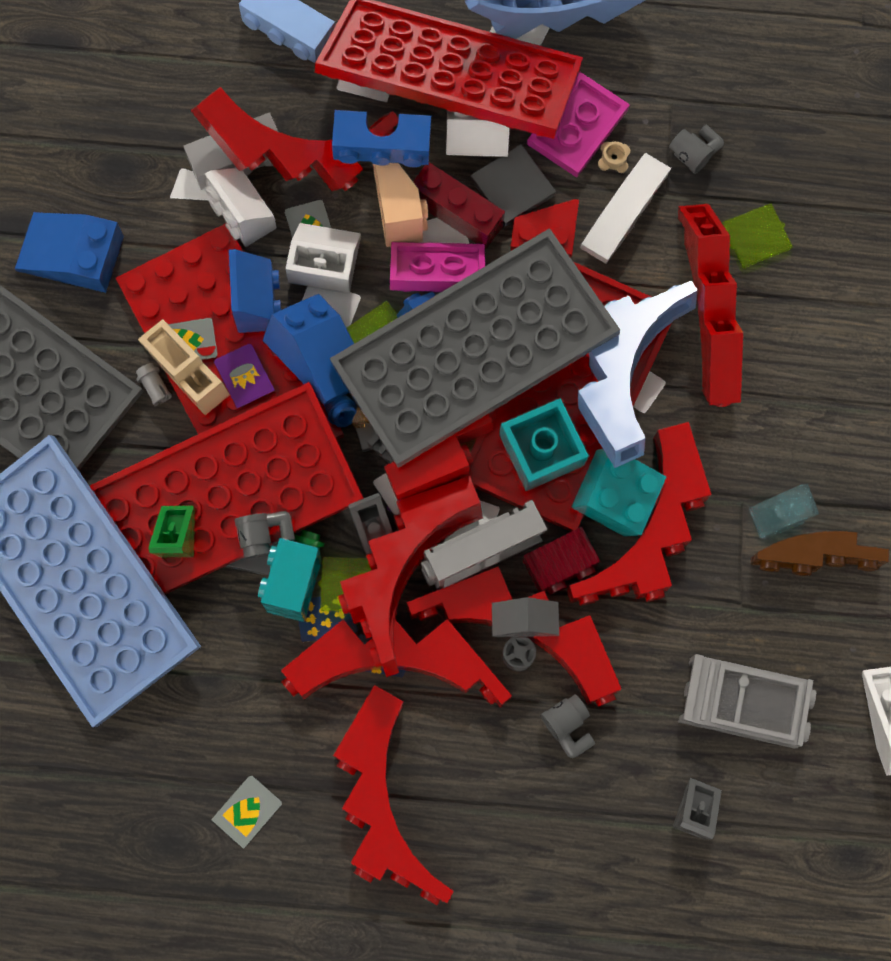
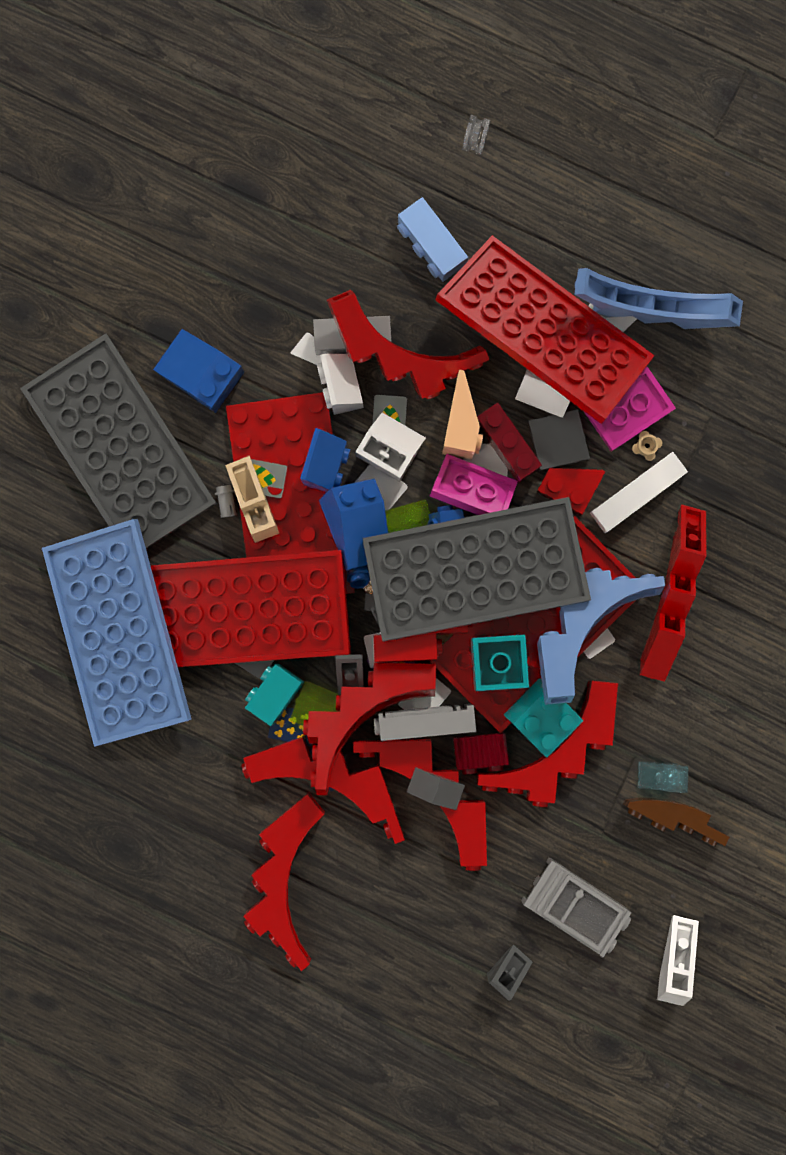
camera: 25 degrees right, 10 degrees up
green slope [149,506,195,557] -> none
light grey sticker [211,776,282,849] -> none
dark purple sticker [214,344,275,408] -> none
dark grey piece [234,511,295,559] -> none
green plate [294,530,325,551] -> none
blue arch [332,110,431,167] -> none
dark grey wheel [502,637,536,672] -> none
dark grey piece [540,694,595,758] -> none
dark grey piece [669,124,724,174] -> none
clear neon green piece [722,203,793,268] -> none

